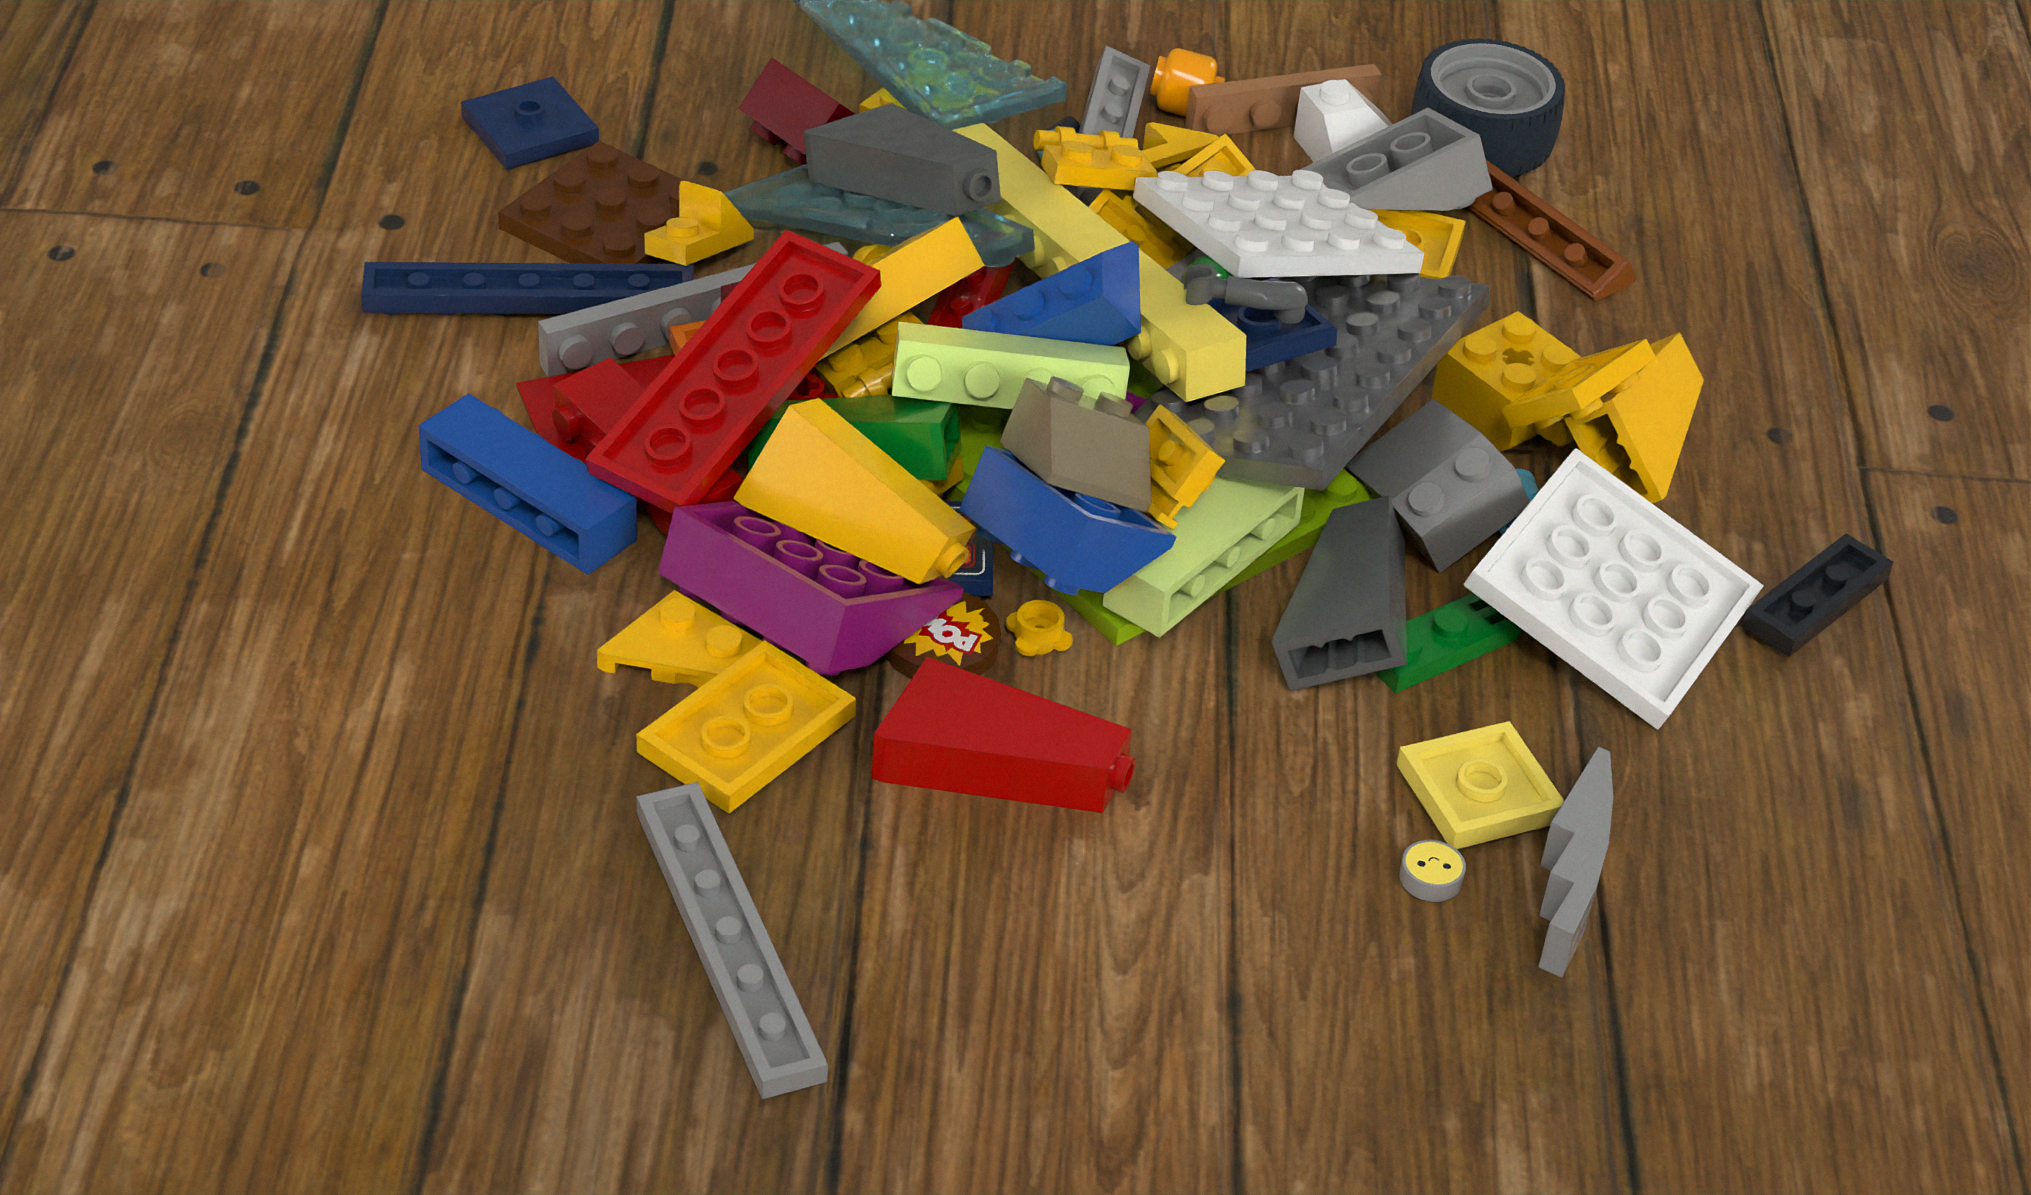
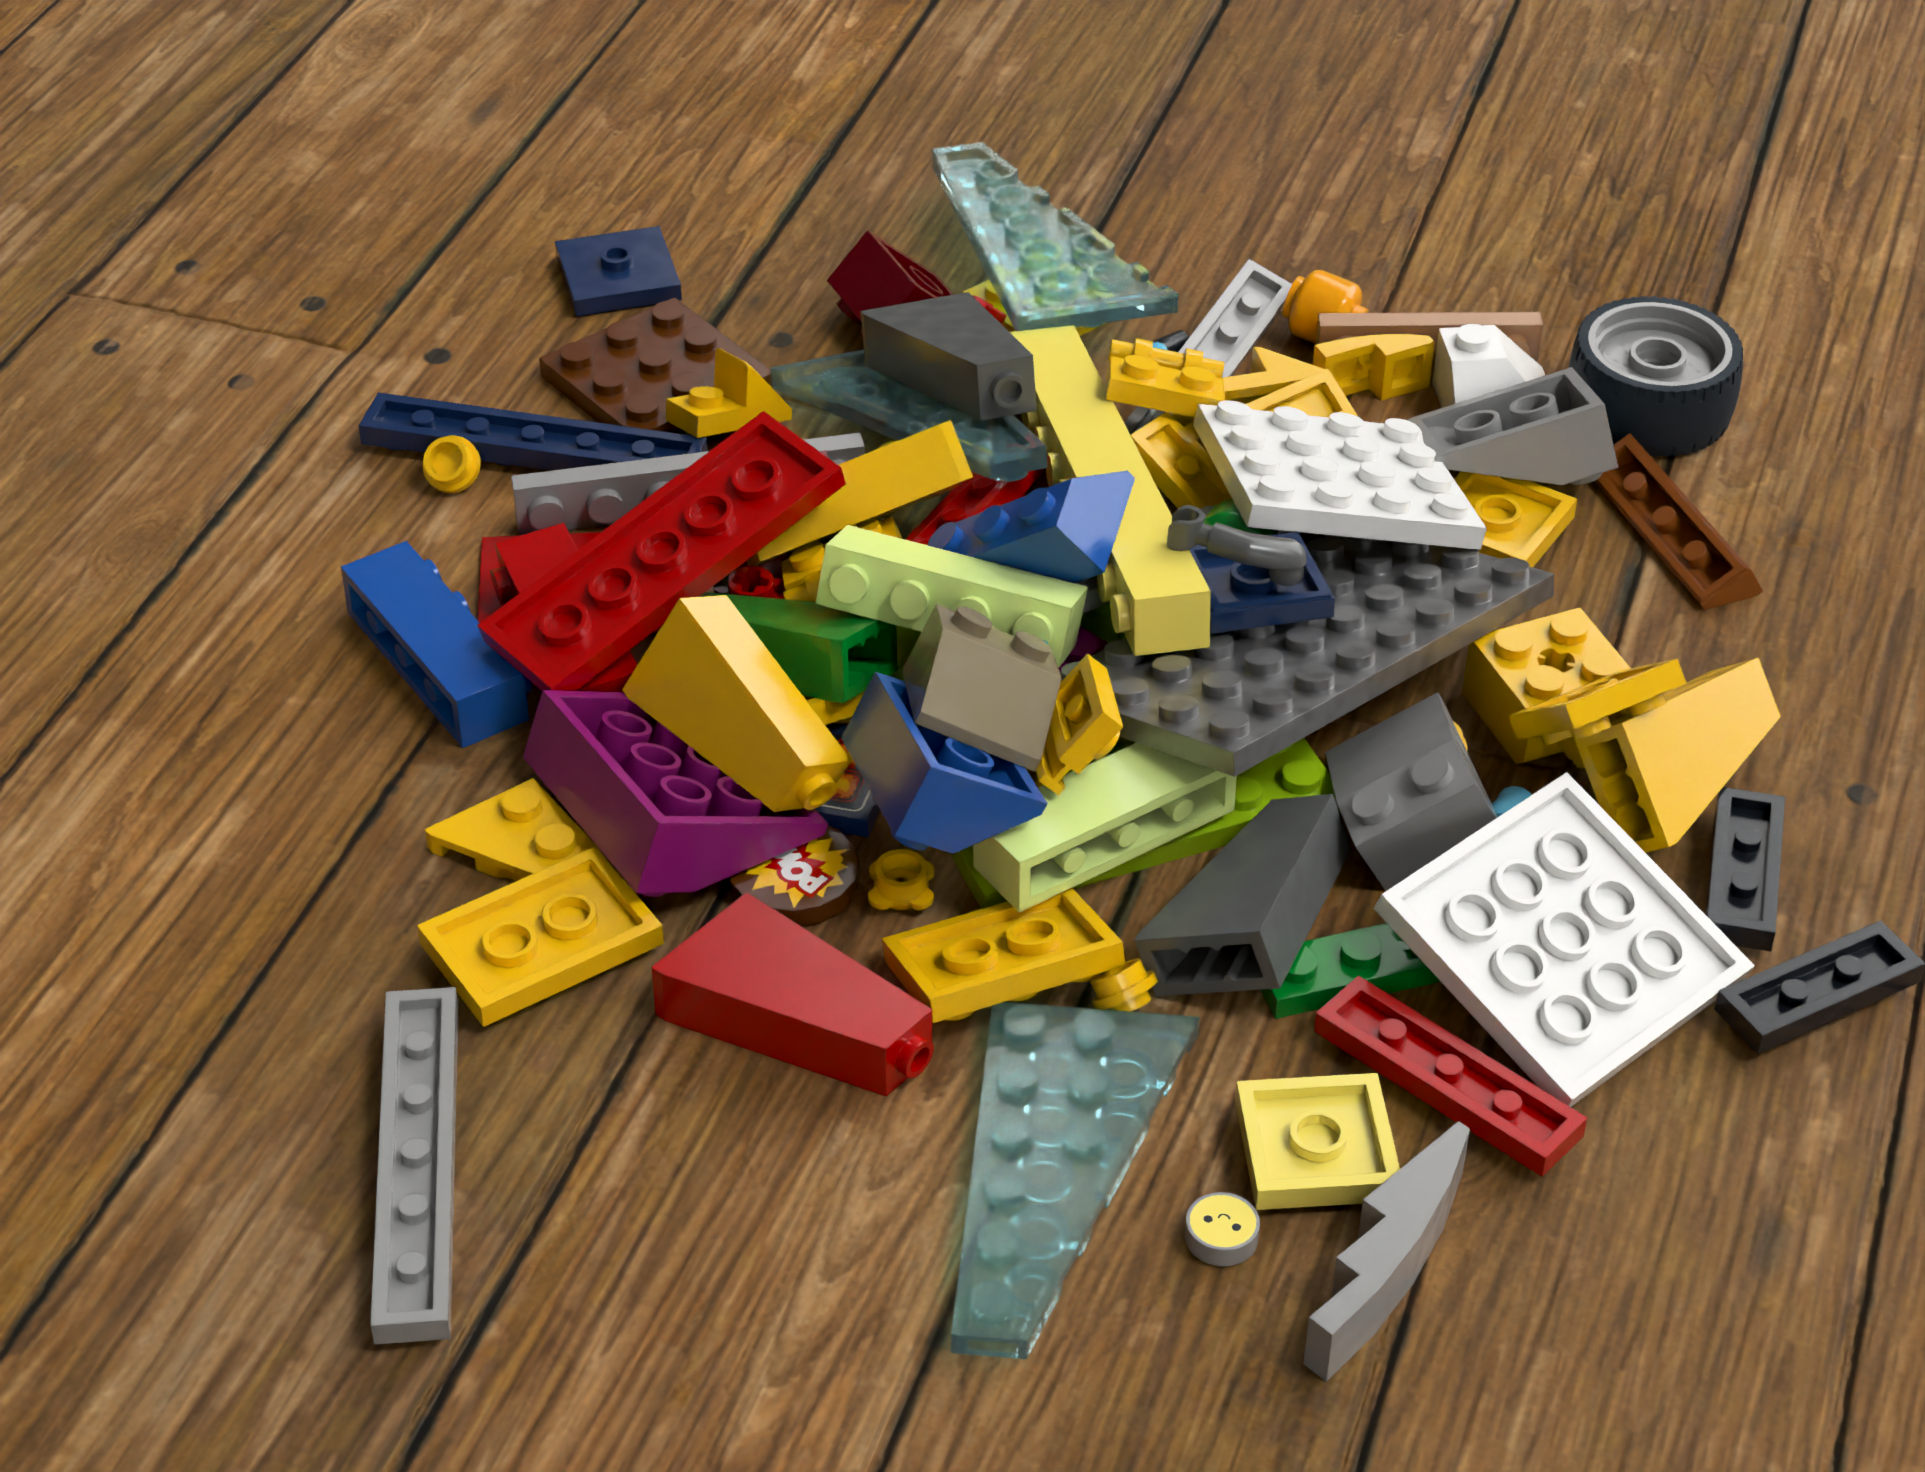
camera: 20 degrees right, 0 degrees up
none -> yellow plate [423,435,481,493]
none -> yellow plate [882,888,1125,1023]
none -> clear light blue wing [951,1002,1200,1359]
none -> yellow plate [1090,958,1158,1017]
none -> yellow slope [1313,334,1435,401]
none -> red plate [1314,975,1587,1177]
none -> plate [1705,787,1785,952]

